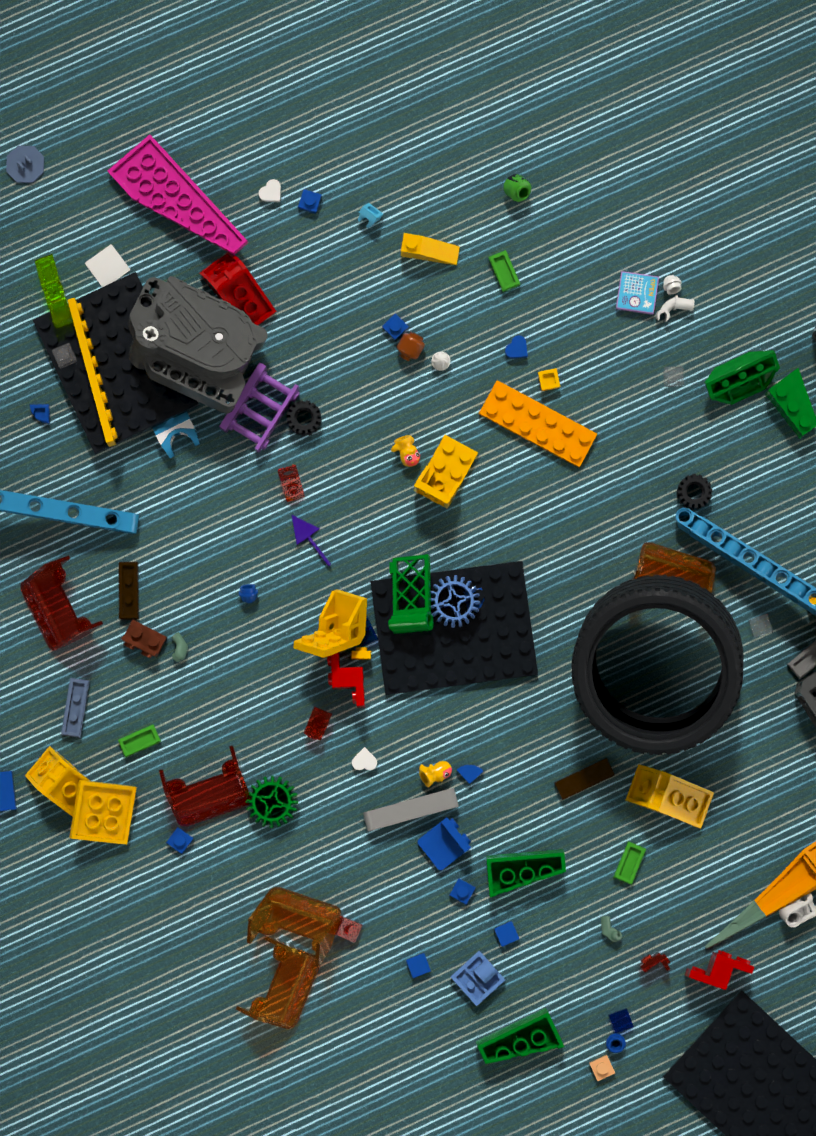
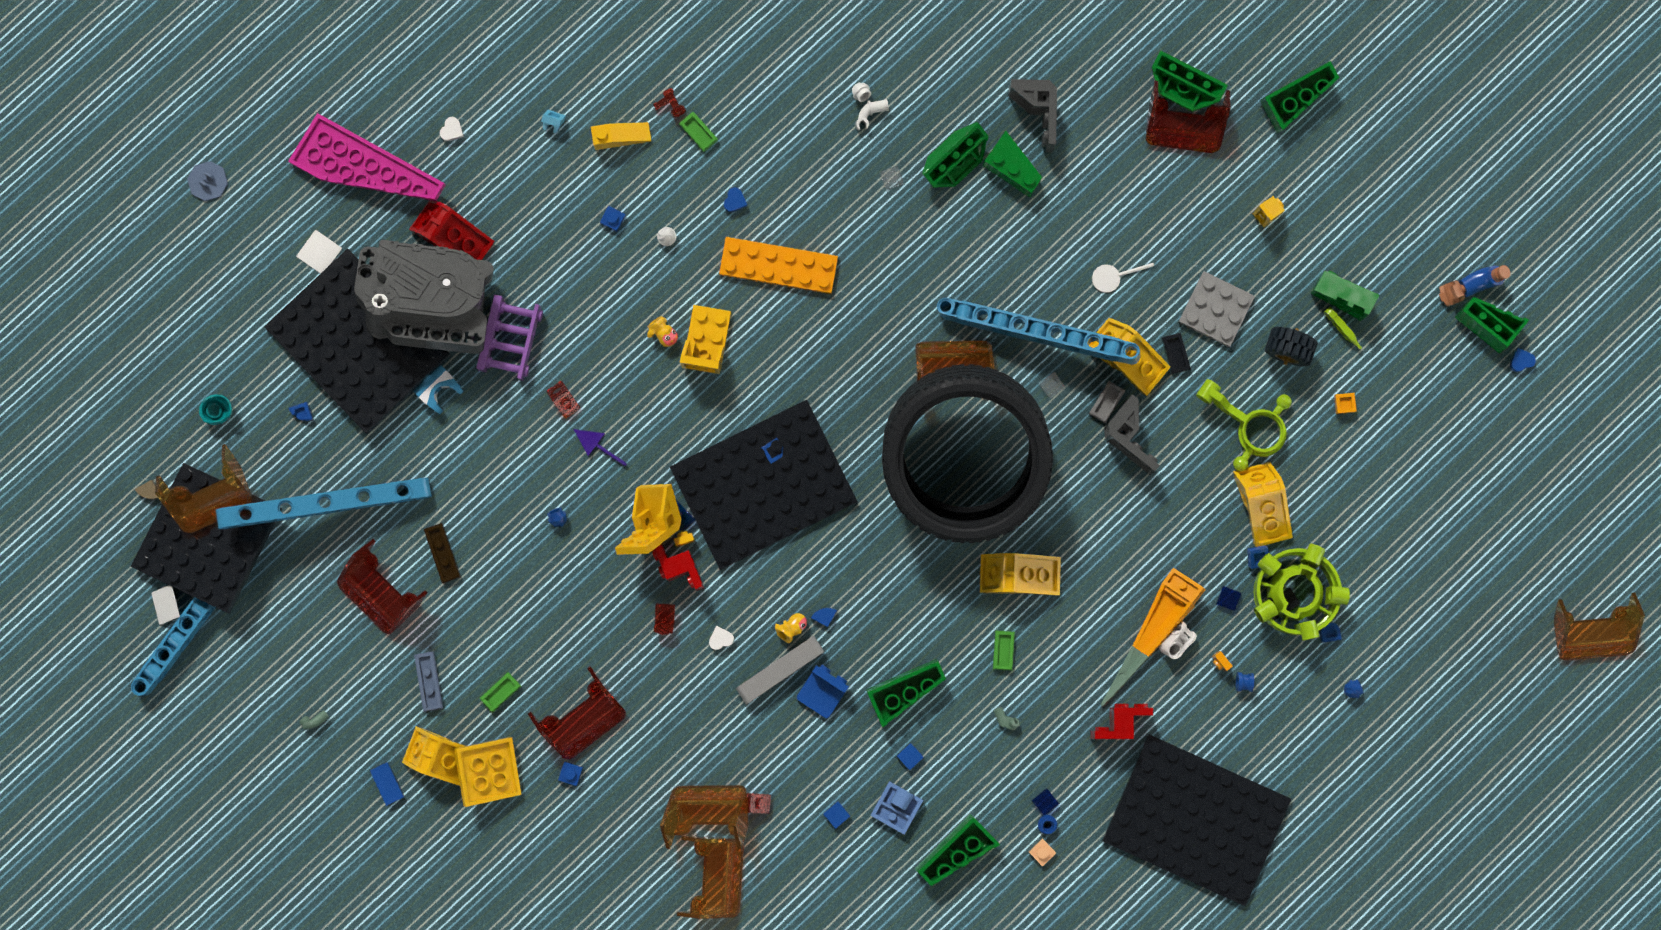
camera: 20 degrees left, 0 degrees up
clear neon green slope [34,254,73,328] -> none
clear plate [52,343,77,369] -> none
yellow plate [67,298,118,447] -> none
copper bracket [121,620,167,659] -> none
sand green arm [171,632,188,662] -> none
green gear [246,776,298,828] -> none
black tyre [287,400,322,436] -> none
blue plate [298,189,322,214] -> none
green piece [388,554,434,634] -> none
dark orange head [397,331,425,361] -> none
medium blue gear [431,575,480,628] -> none
blue plate [450,878,476,905] -> none
bright green head [503,174,532,202] -> none
yellow plate [538,368,561,392] -> none
dark brown tile [554,758,615,800] -> none
medium azure tile [616,271,659,315] -> none
clear red bracket [639,952,670,973] -> none
black tyre [677,474,712,510] -> none
none -> clear red piece [653,88,686,118]

